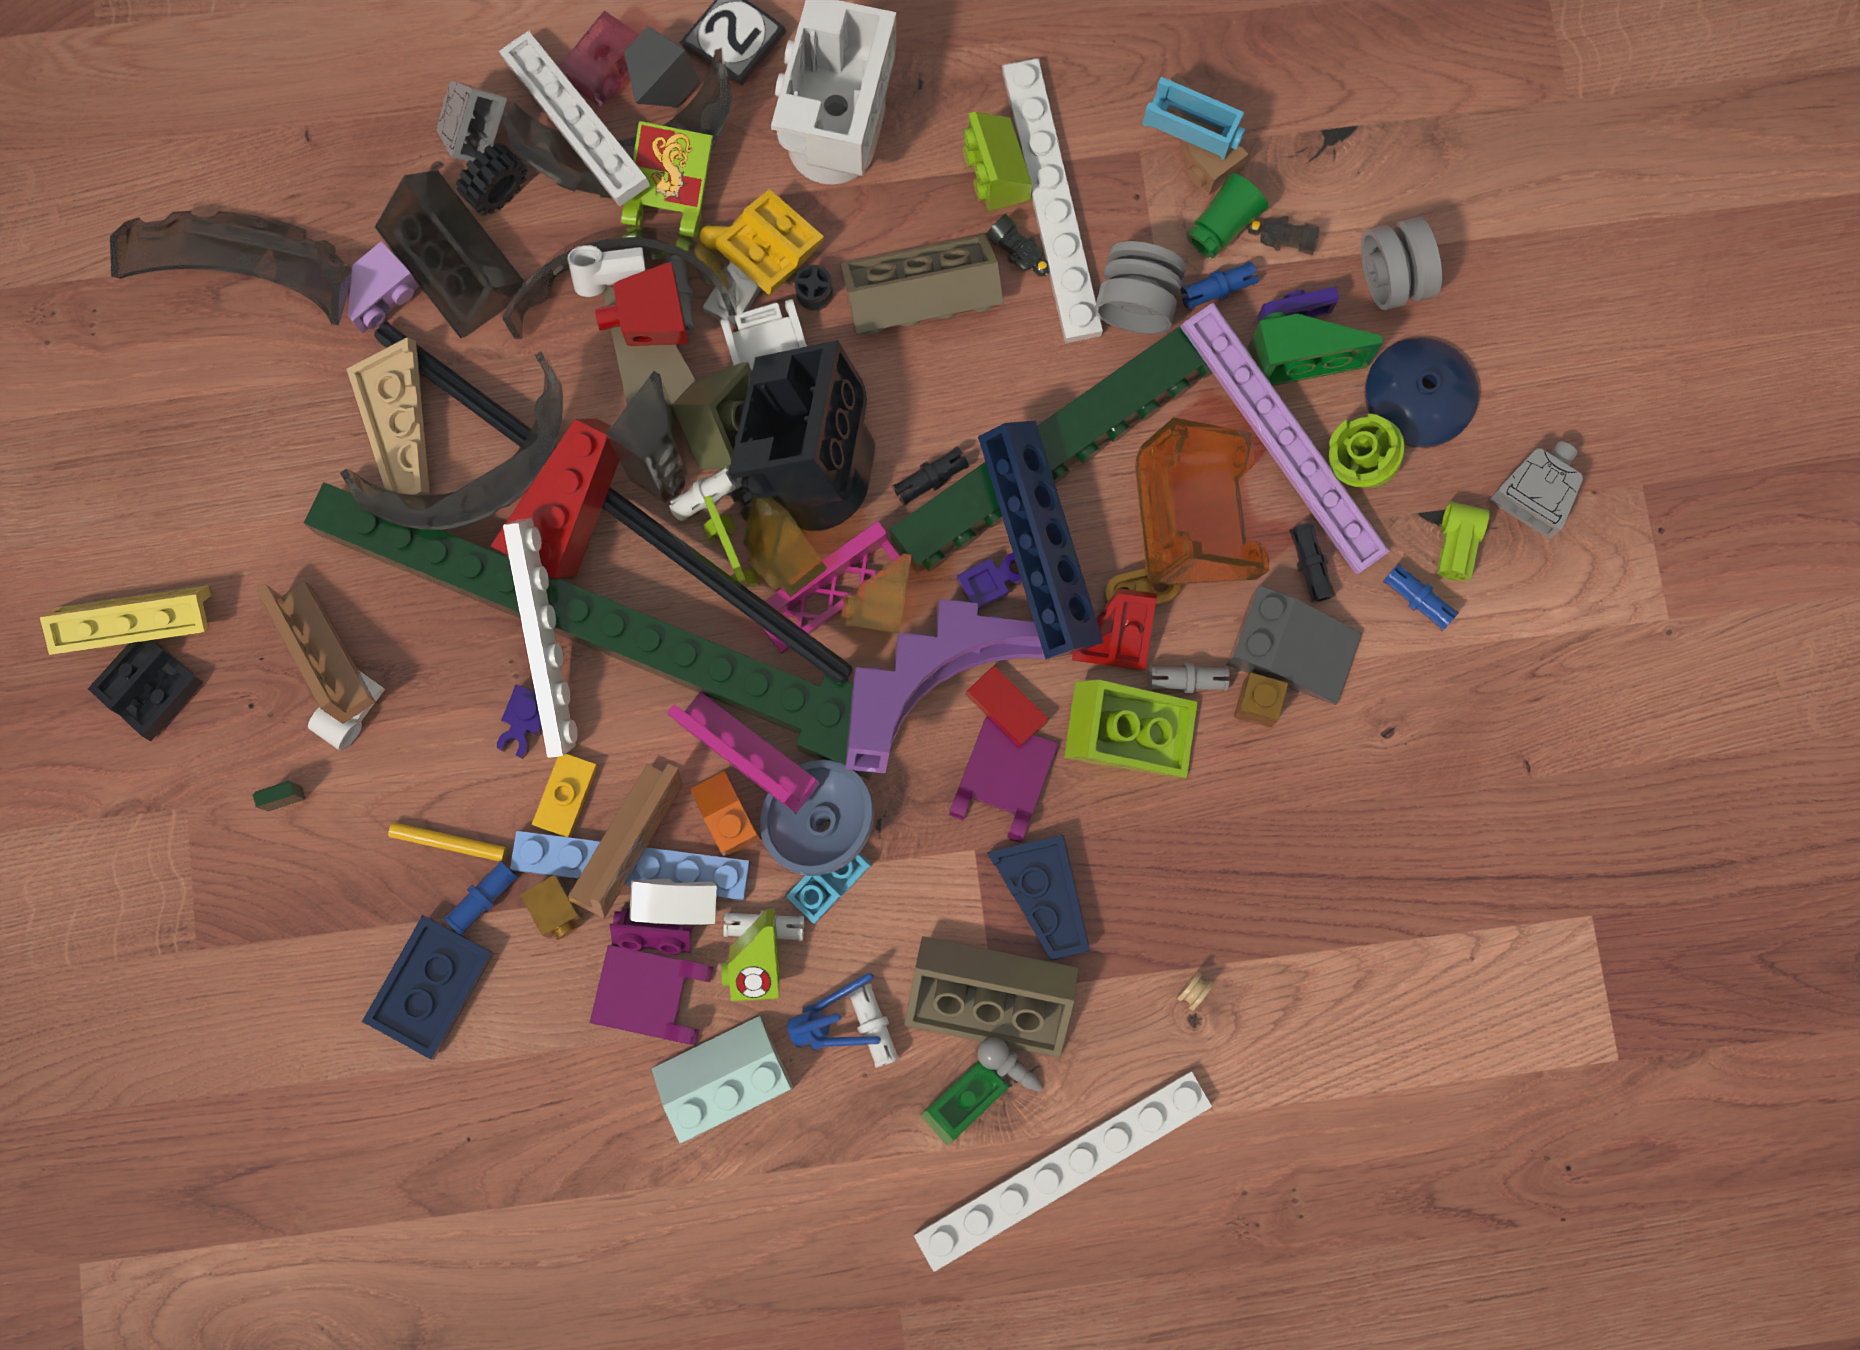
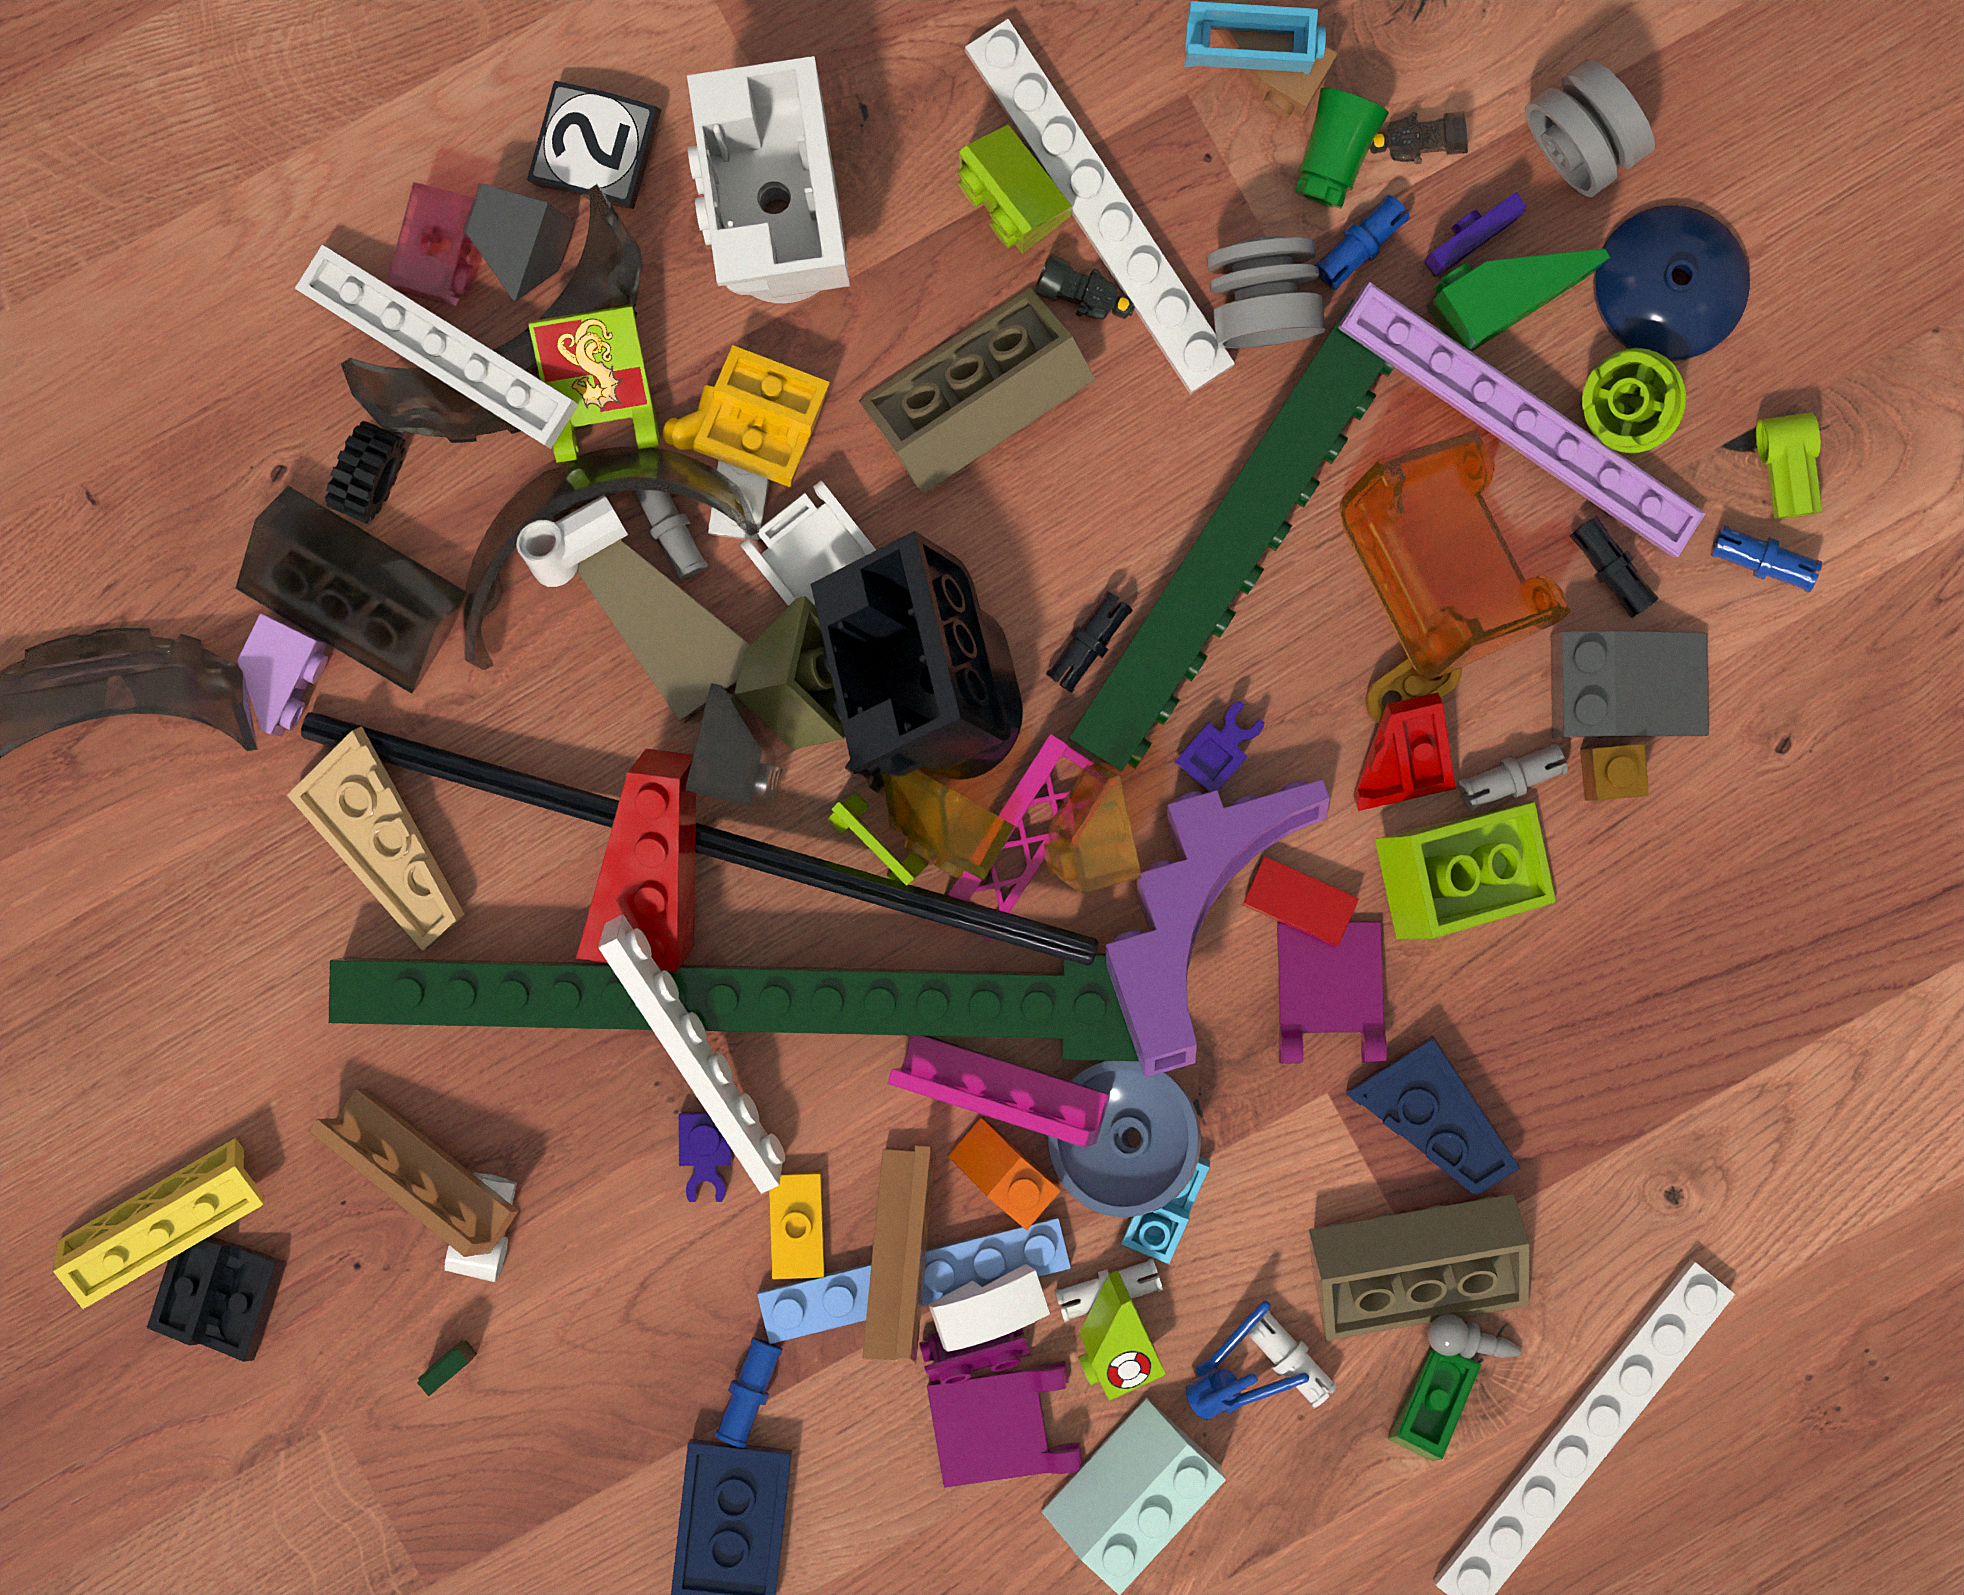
camera: 15 degrees left, 10 degrees up
clear smoke windscreen [340,351,563,530] -> none
yellow bar [388,822,507,862] -> none
light grey torso [437,80,507,162] -> none
pearl gold brick [520,874,584,940] -> none
red torso [595,262,689,346] -> none
white pin [670,465,742,521] -> none
black wheel [794,265,833,311] -> none
dark blue brick [978,420,1104,659] -> none
tan bush [1176,971,1214,1011] -> none
light grey torso [1488,441,1583,539] -> none

